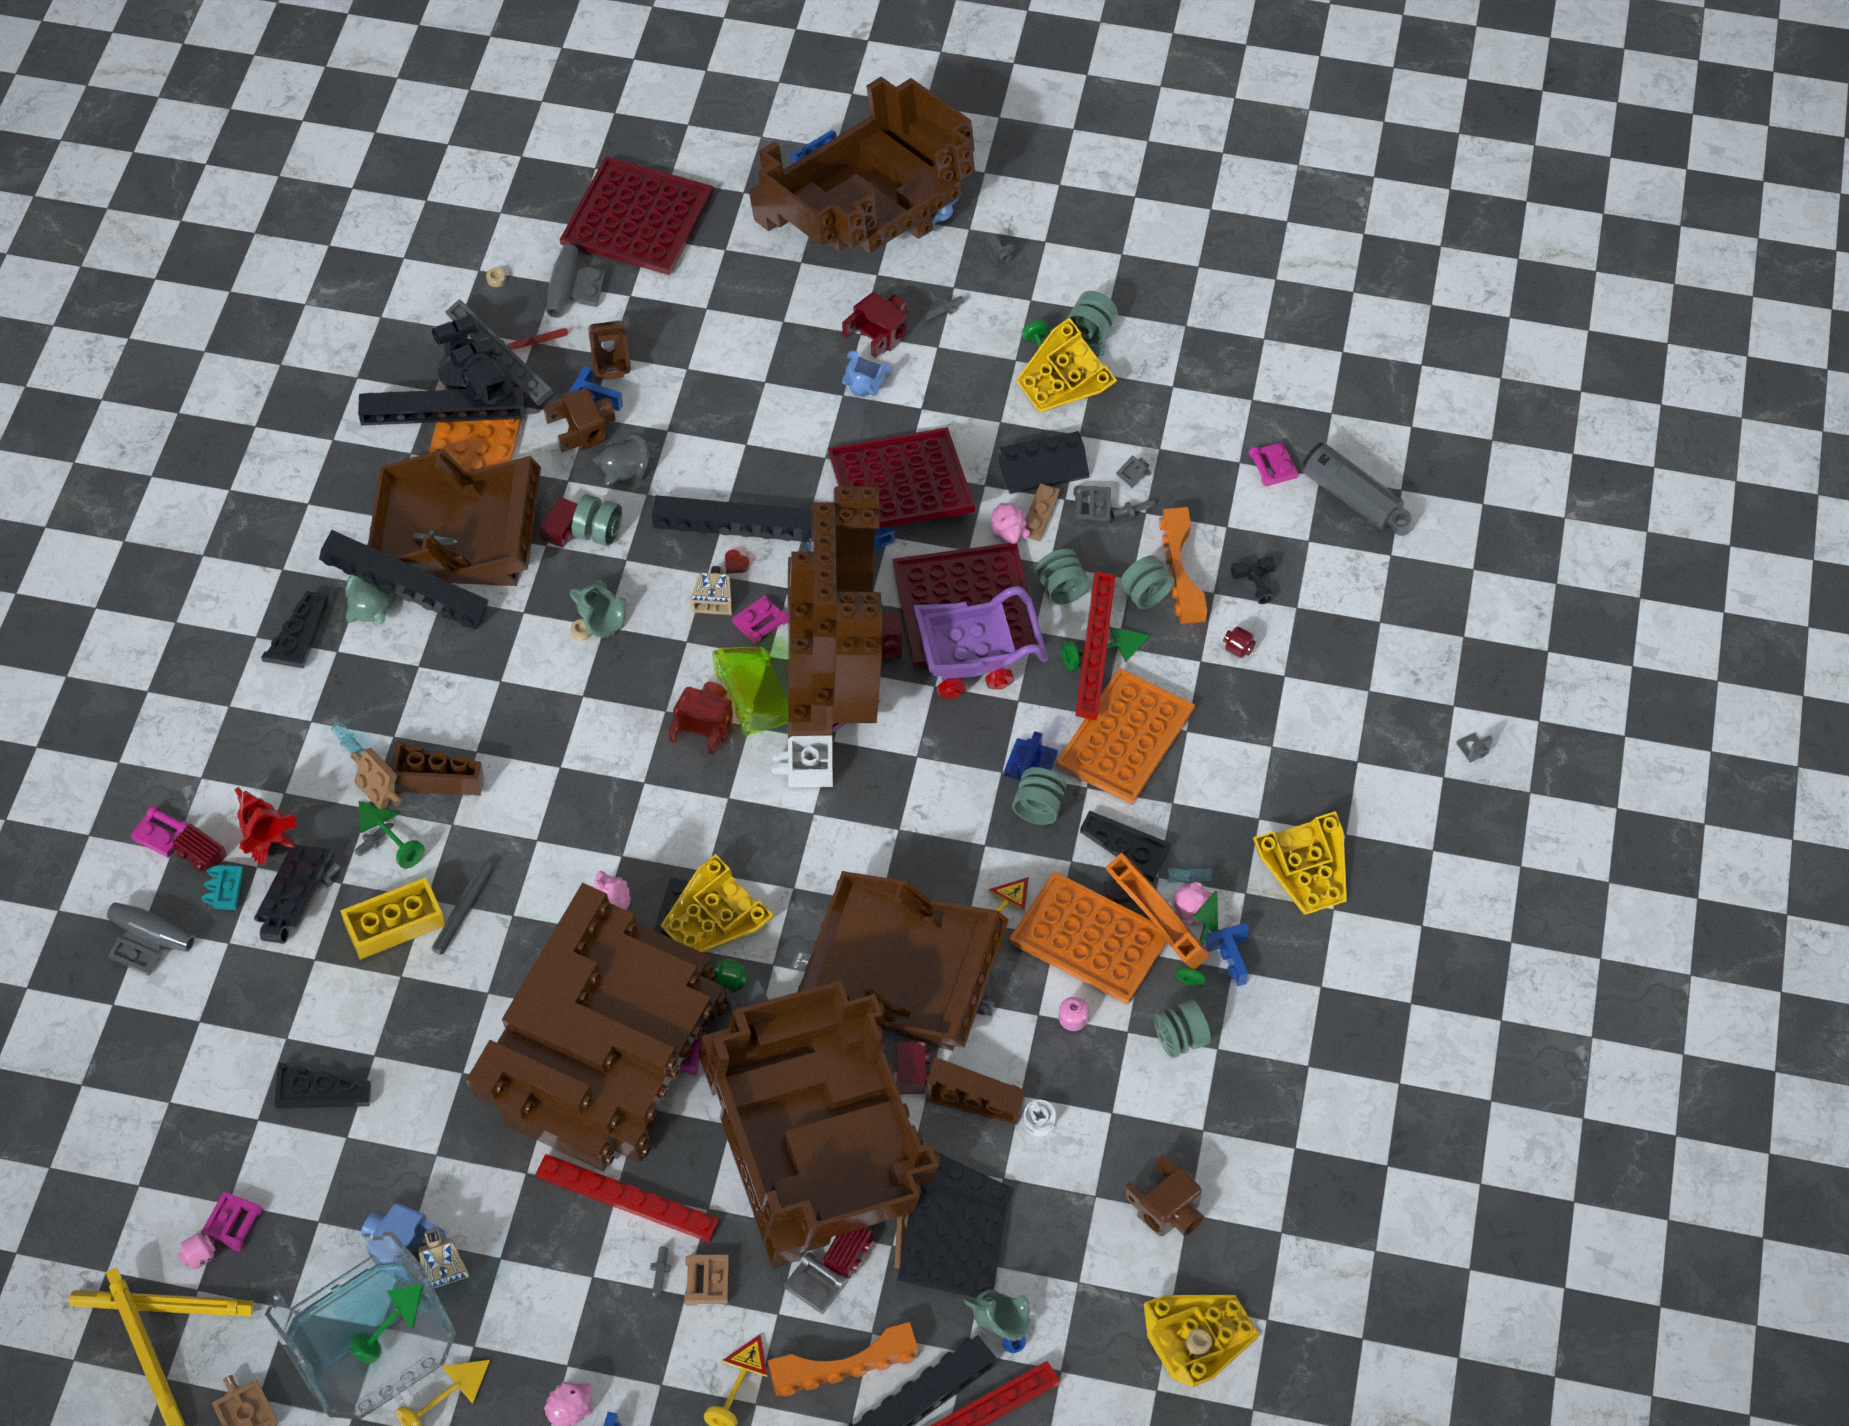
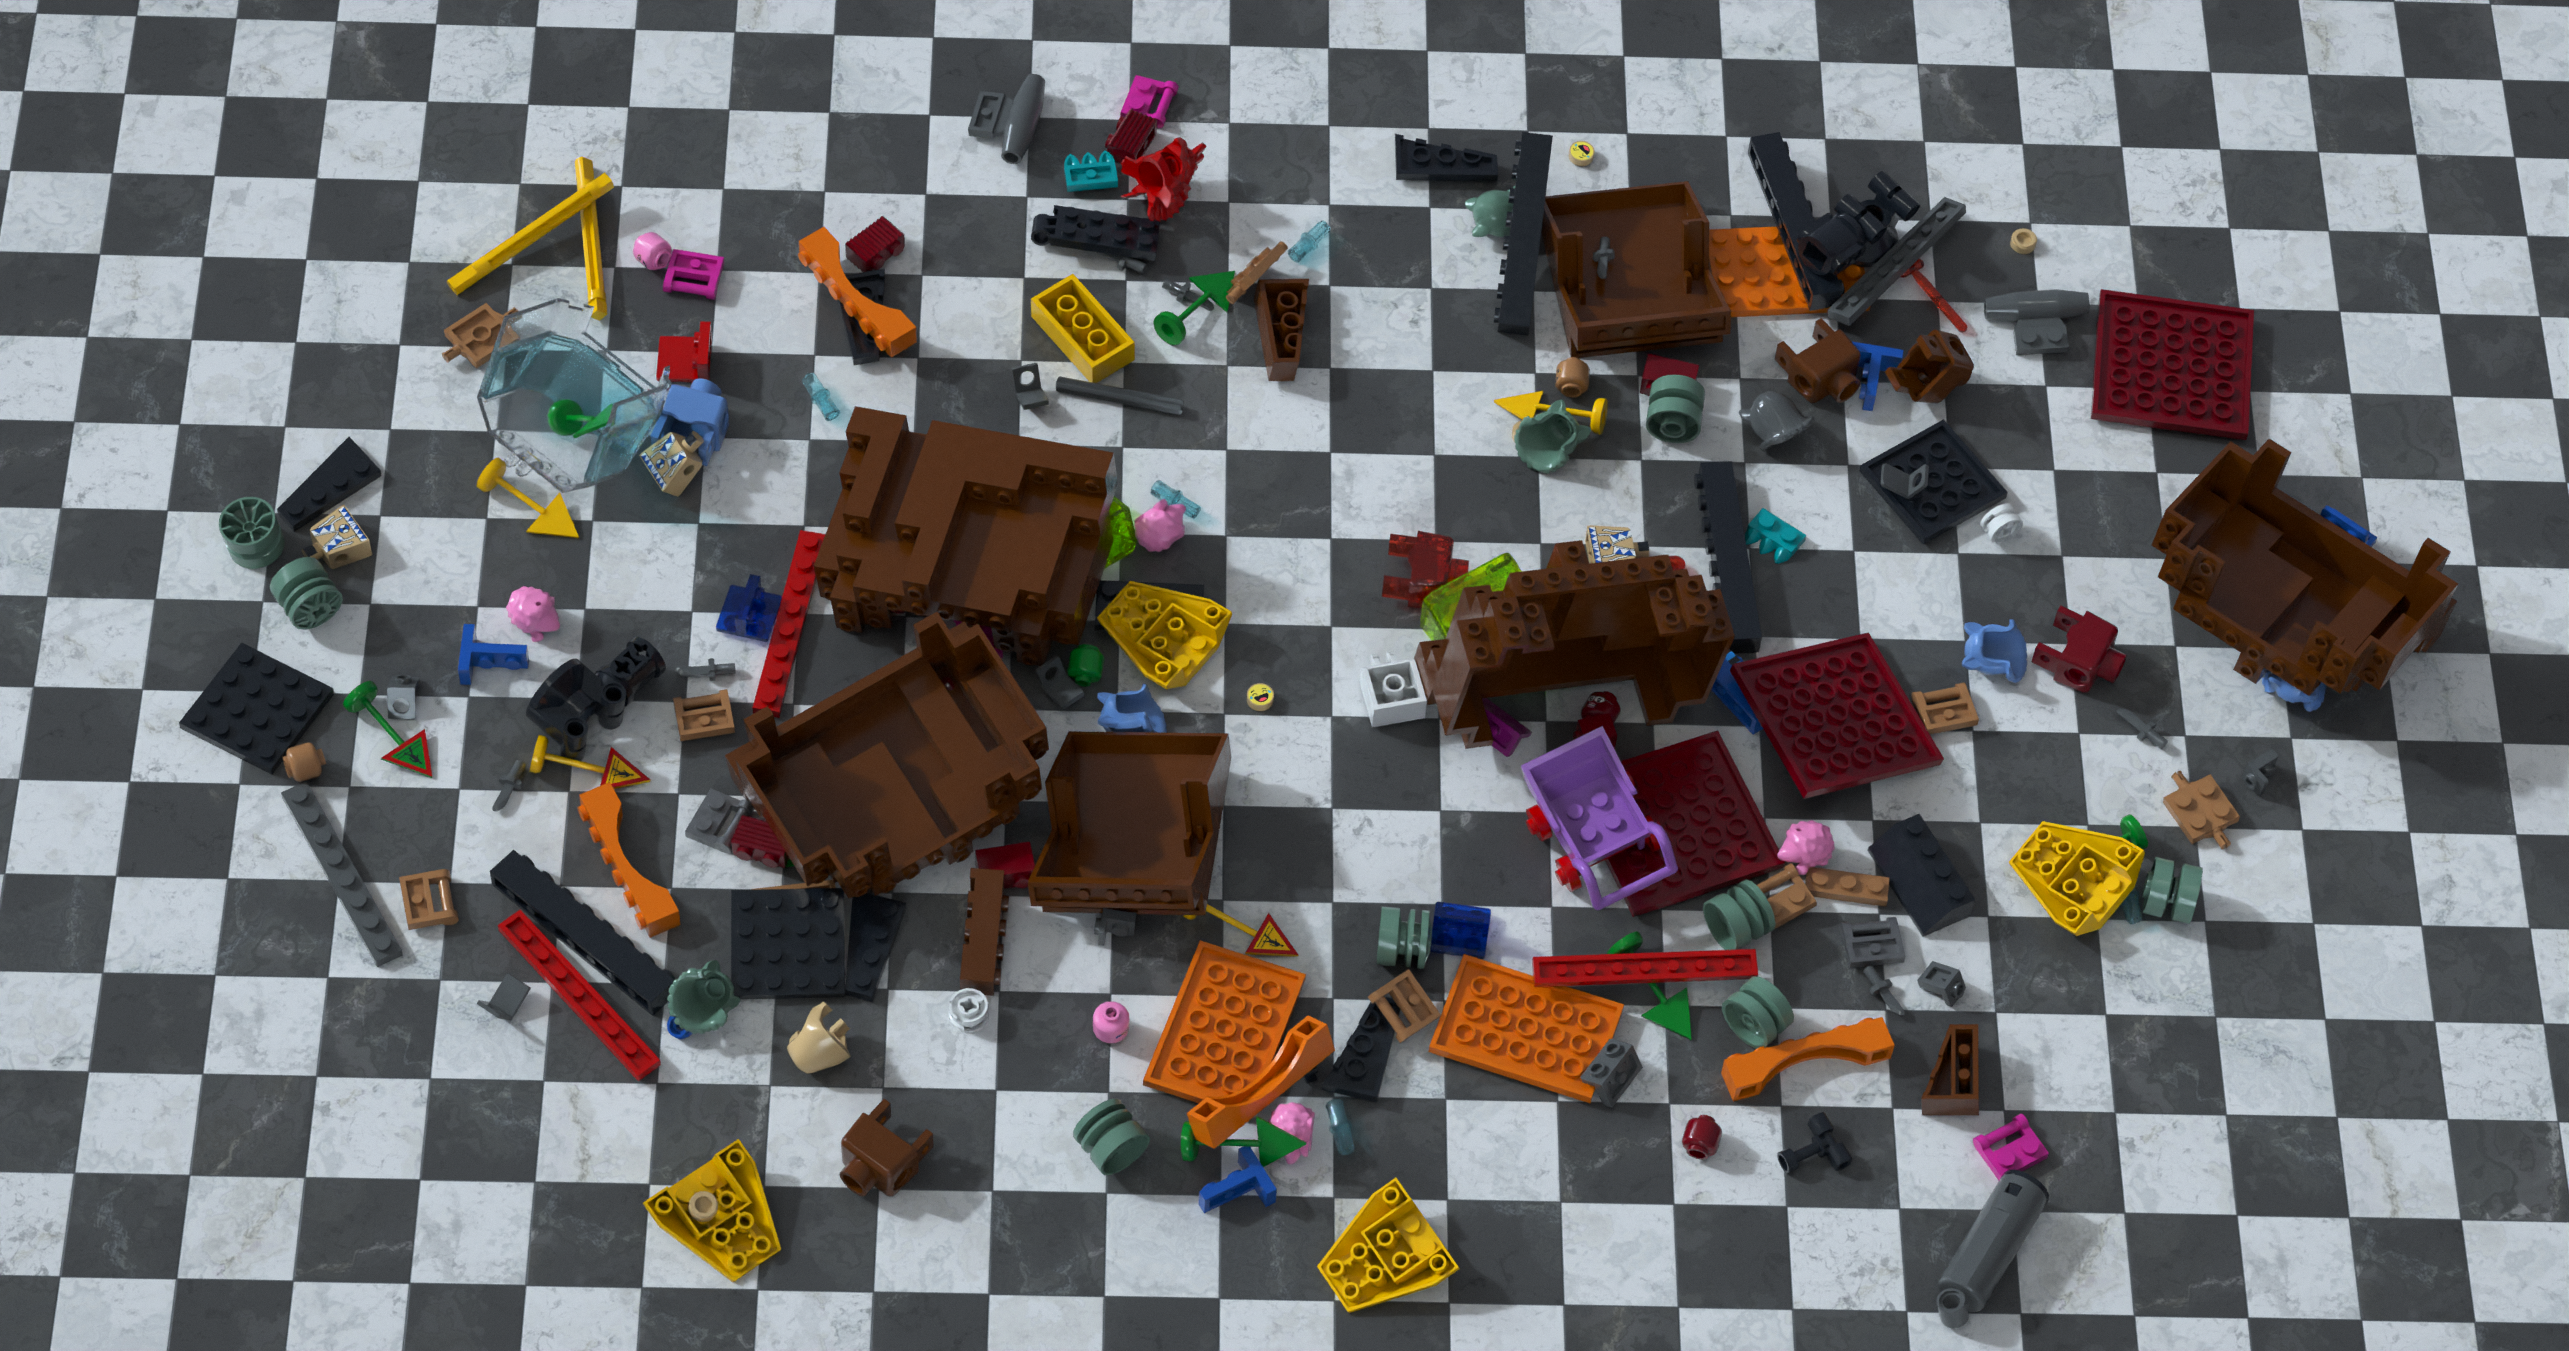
camera: 75 degrees right, 0 degrees up
none -> black piece [526,637,666,761]
none -> red bracket [656,321,712,382]
none -> clear blue bracket [716,574,782,642]
none -> tan piece [787,1002,851,1074]
none -> orange arch [798,227,917,358]
none -> clear light blue axle [802,373,840,421]
none -> dark red brick [845,216,905,272]
none -> dark grey bracket [1012,363,1049,410]
none -> medium blue hair [1097,684,1167,733]
none -> clear light blue axle [1150,480,1201,519]
none -> tile [1247,683,1274,711]
none -> medium nougat plate [1368,969,1441,1043]
none -> yellow piece [1494,391,1608,435]
none -> medium nougat head [1555,357,1590,398]
none -> tile [1569,141,1595,166]
none -> dark grey bracket [1580,1039,1643,1108]
none -> teal plate [1745,508,1806,564]
none -> medium nougat plate [1757,863,1817,929]
none -> black plate [1859,419,2008,545]
none -> dark grey bracket [1880,463,1929,499]
none -> medium nougat plate [1911,682,1979,734]
none -> reddish brown wedge [1921,1024,1979,1115]
none -> white wheel [1980,503,2023,544]
none -> medium nougat plate [2163,771,2240,850]

